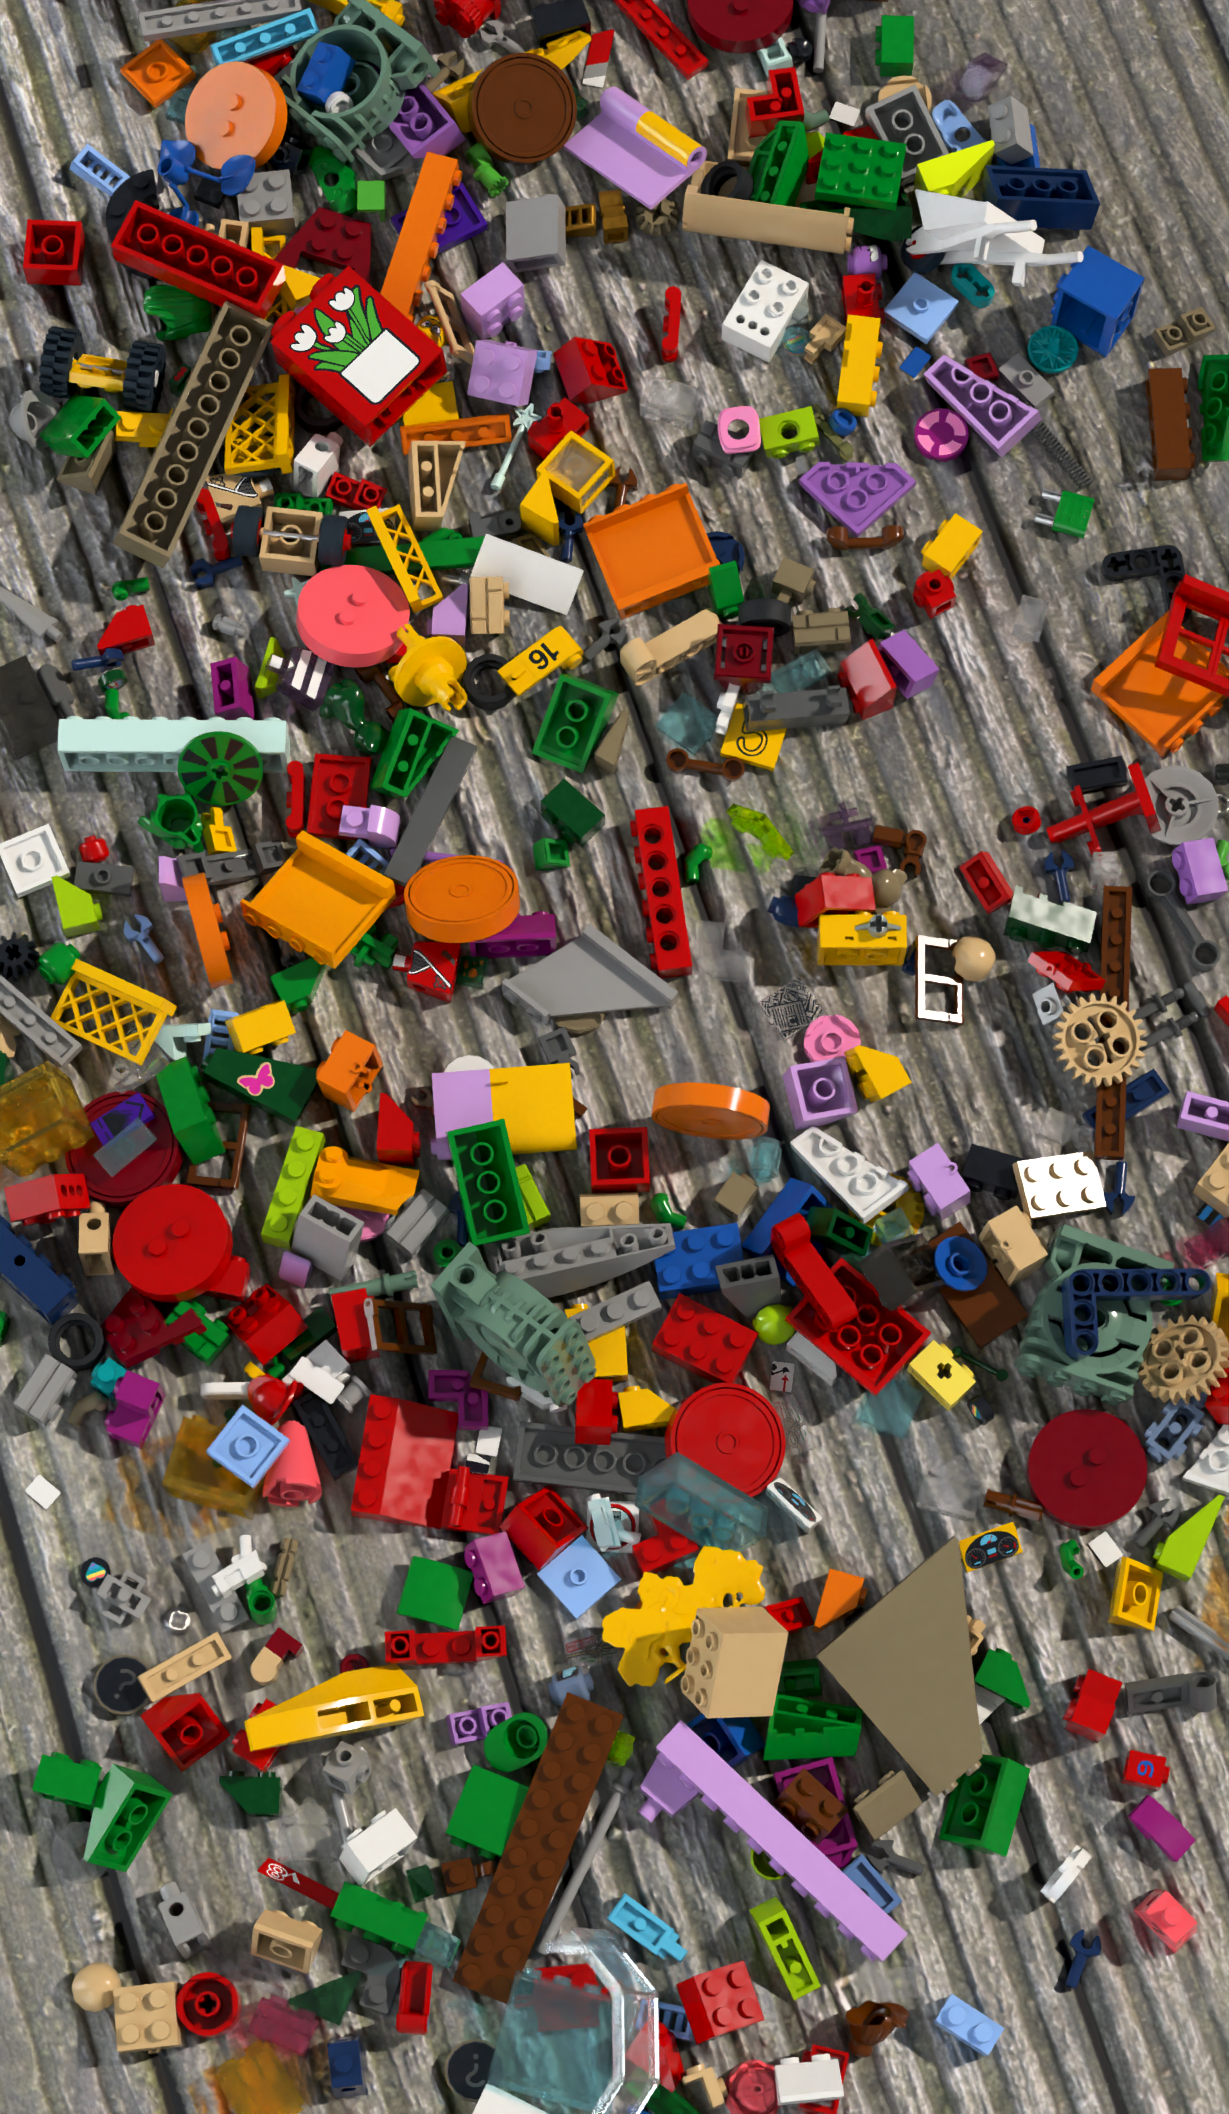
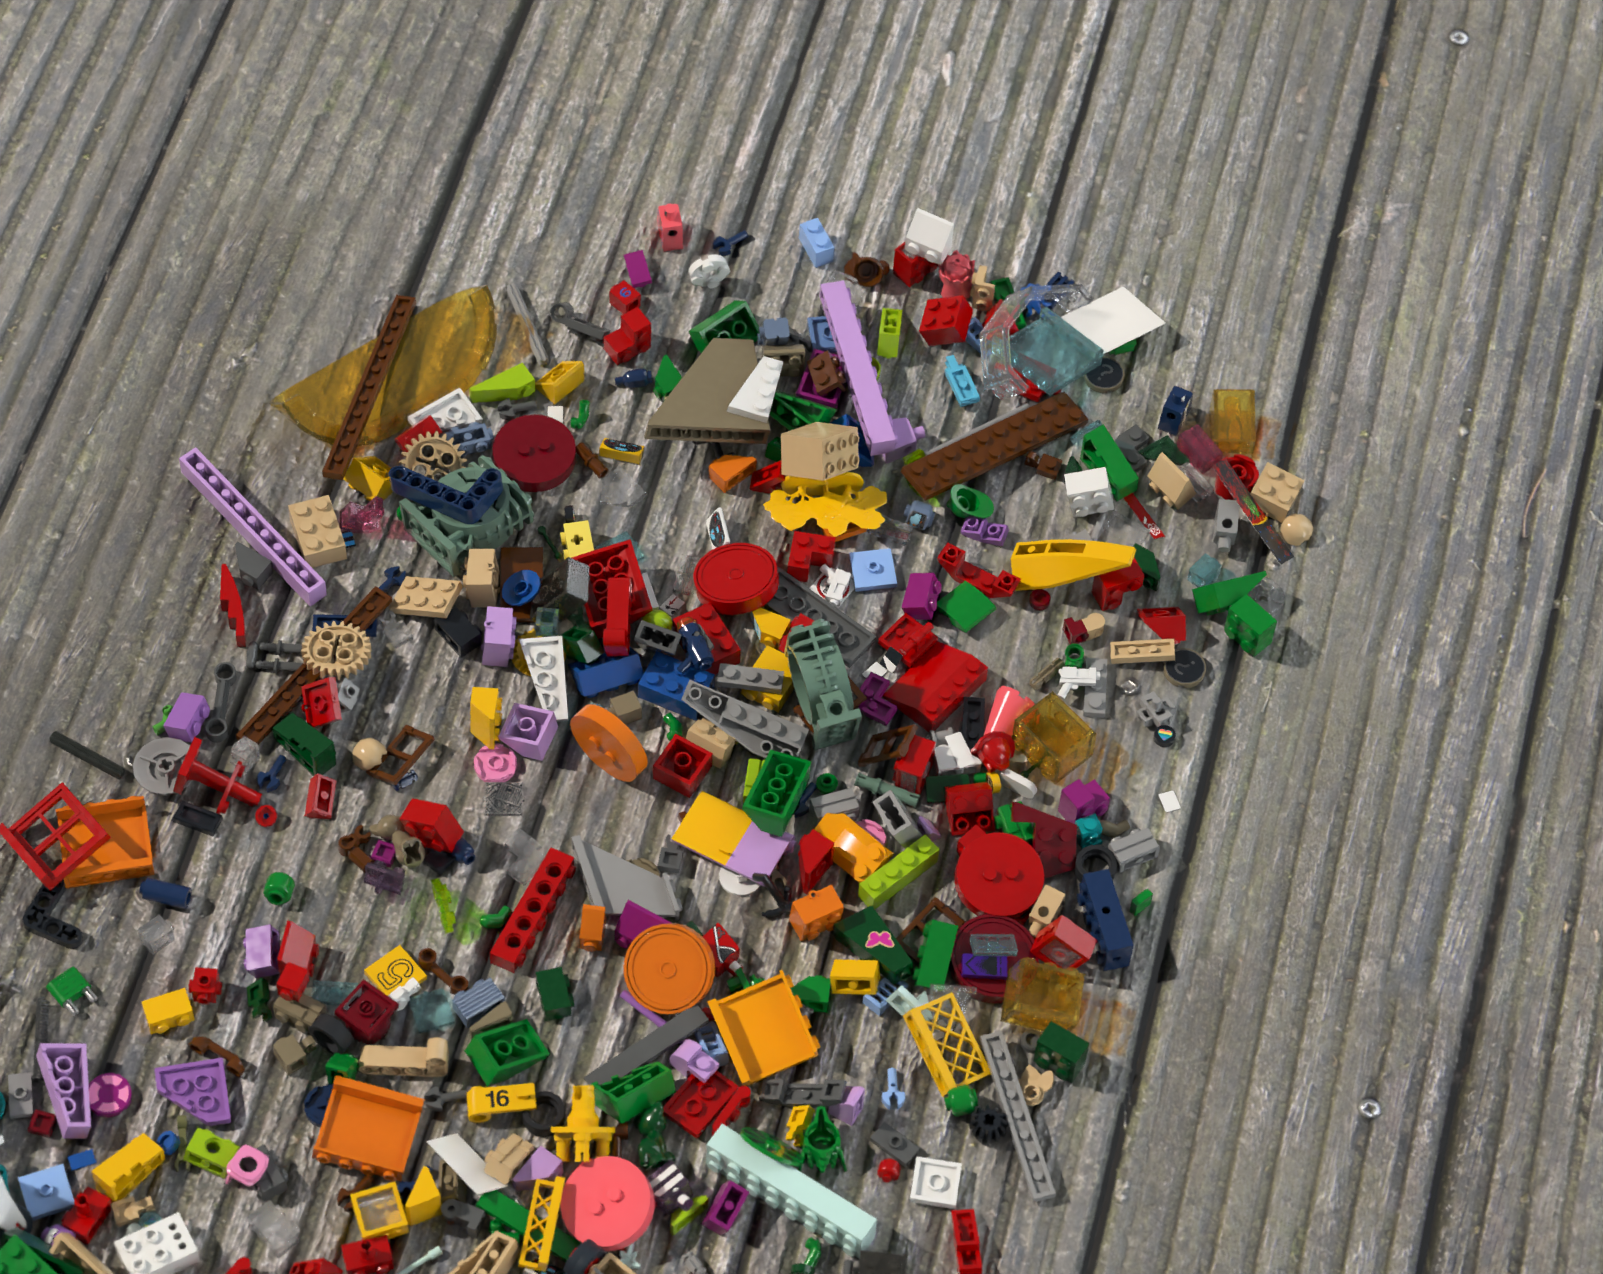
camera: 150 degrees left, 15 degrees down
lime slope [51,875,103,938] -> none
orange brick [182,872,234,989] -> none
light blue tile [206,1404,291,1489] -> none
red animal [396,1961,434,2035] -> none
green brick [445,1764,529,1861] -> none
red slope [499,1485,589,1570] -> none
green slope [533,838,570,871] -> none
clear light blue brick [635,1452,769,1552] -> none
dark grey brick [742,685,853,732] -> none
yellow piece [817,911,907,966] -> none
none -> dark blue brick [139,878,192,909]
none -> green head [263,872,295,905]
none -> red brick [276,962,310,1002]
none -> sand blue brick [452,978,505,1028]
none -> orange slope [579,904,606,952]
none -> dark blue plant [615,368,653,388]
none -> dark blue piece [677,617,714,674]
none -> white wing [727,356,783,423]
none -> black piece [752,873,794,917]
none -> sand blue brick [757,317,790,346]
none -> clear light blue brick [1187,553,1222,588]
none -> black sticker [1212,459,1294,565]

